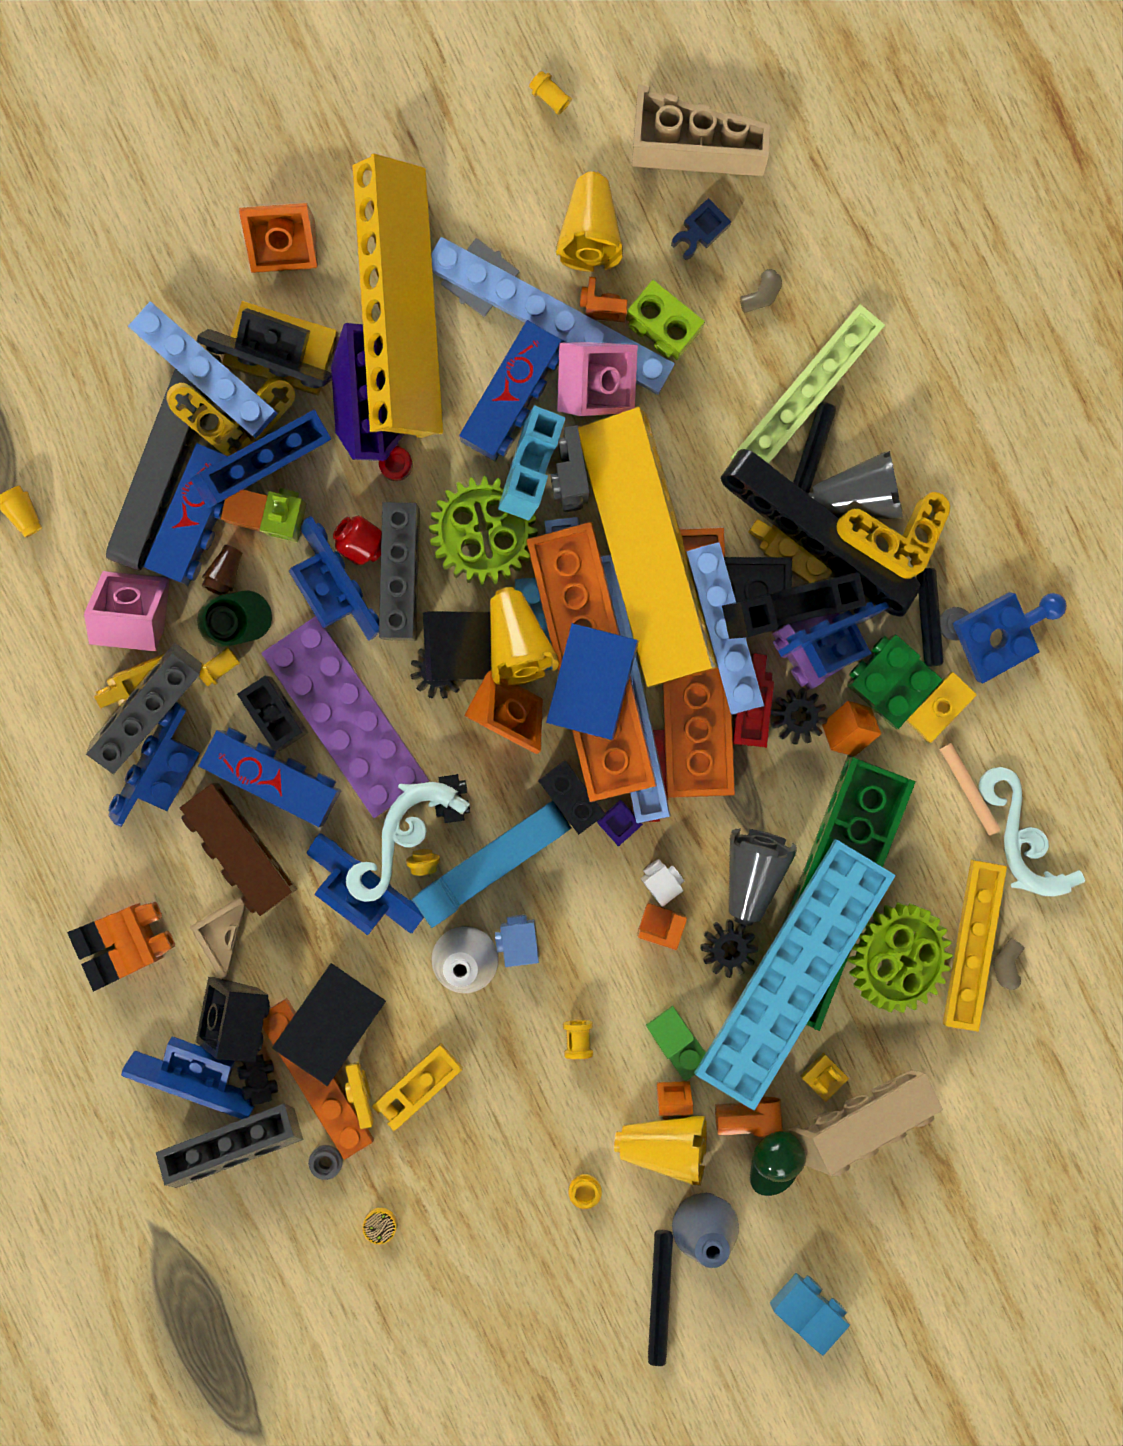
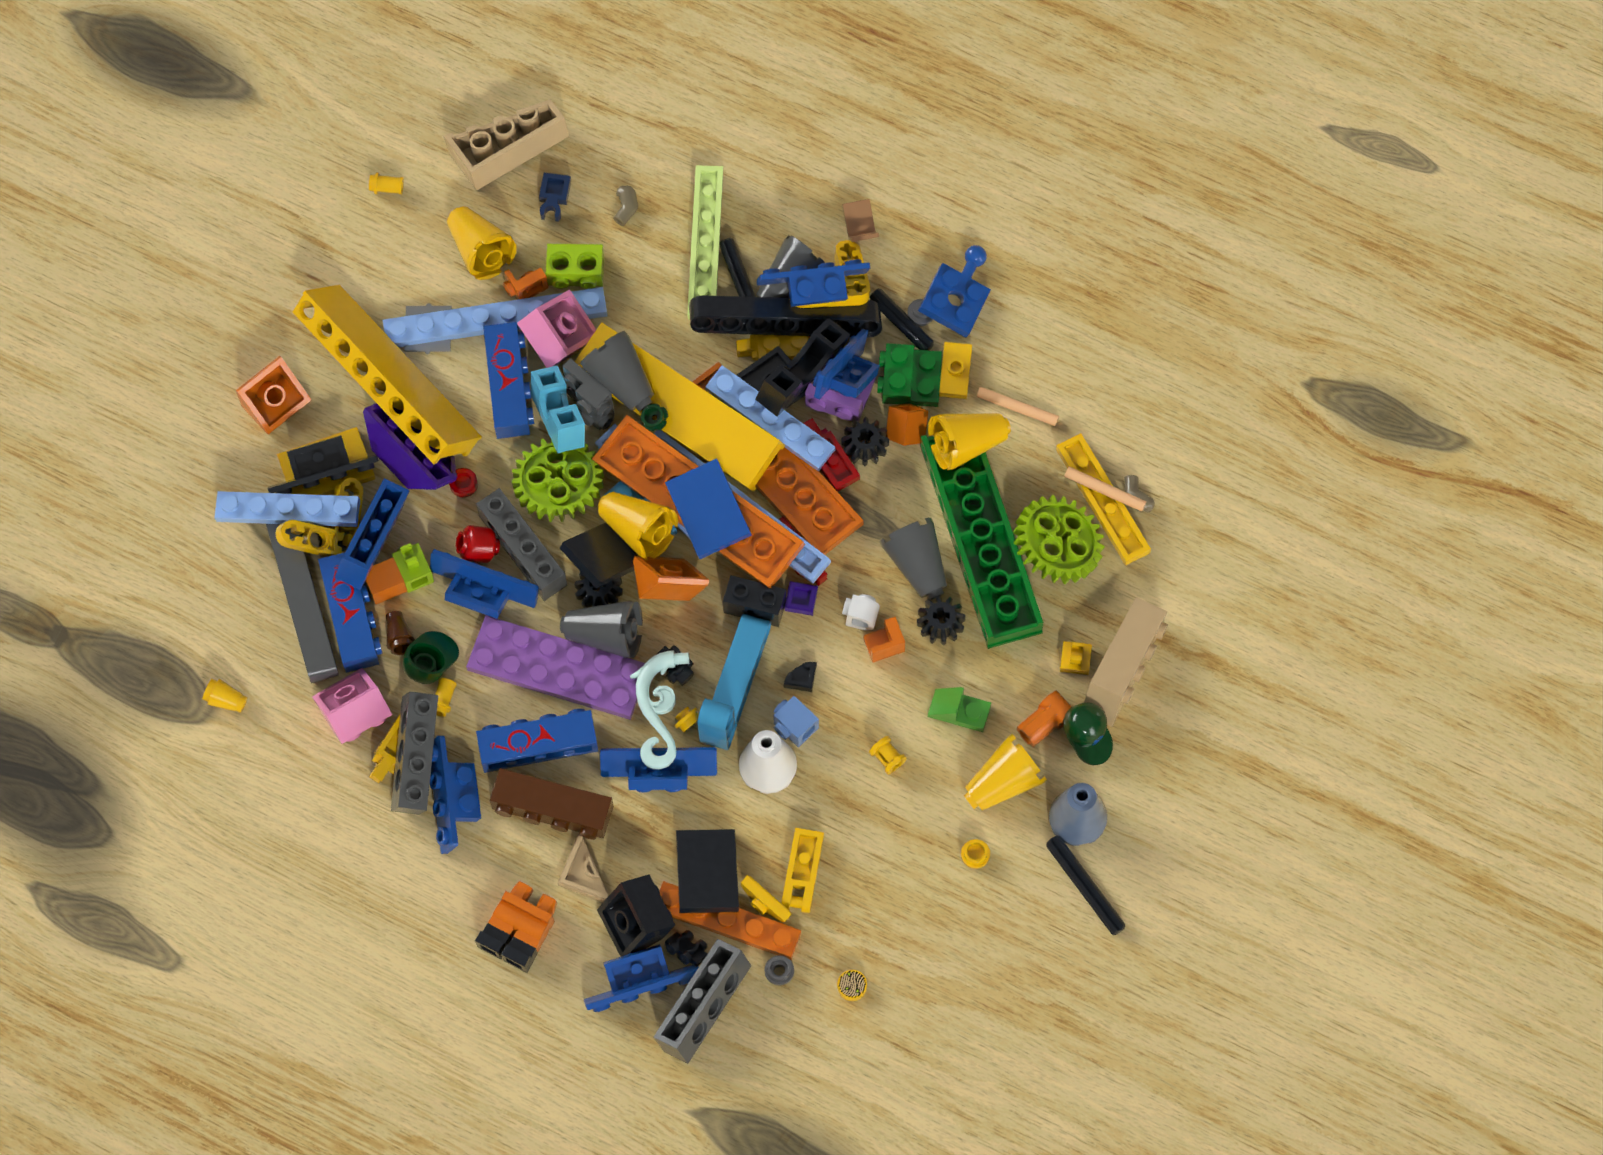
camera: 35 degrees left, 20 degrees down
black brick [237,675,309,751] -> none
orange tile [657,1081,693,1120] -> none
medium azure plate [694,839,896,1110] -> none
dark azure brick [770,1273,850,1356] -> none
light aqua plant [978,767,1085,897] -> none
none -> dark grey cone [560,601,643,658]
none -> dark grey cone [580,331,654,412]
none -> dark green plate [641,404,668,431]
none -> blue bracket [756,259,870,307]
none -> black tile [784,662,817,692]
none -> medium nougat bracket [842,199,879,242]
none -> yellow cone [928,413,1011,470]
none -> light nougat bar [1064,467,1147,512]

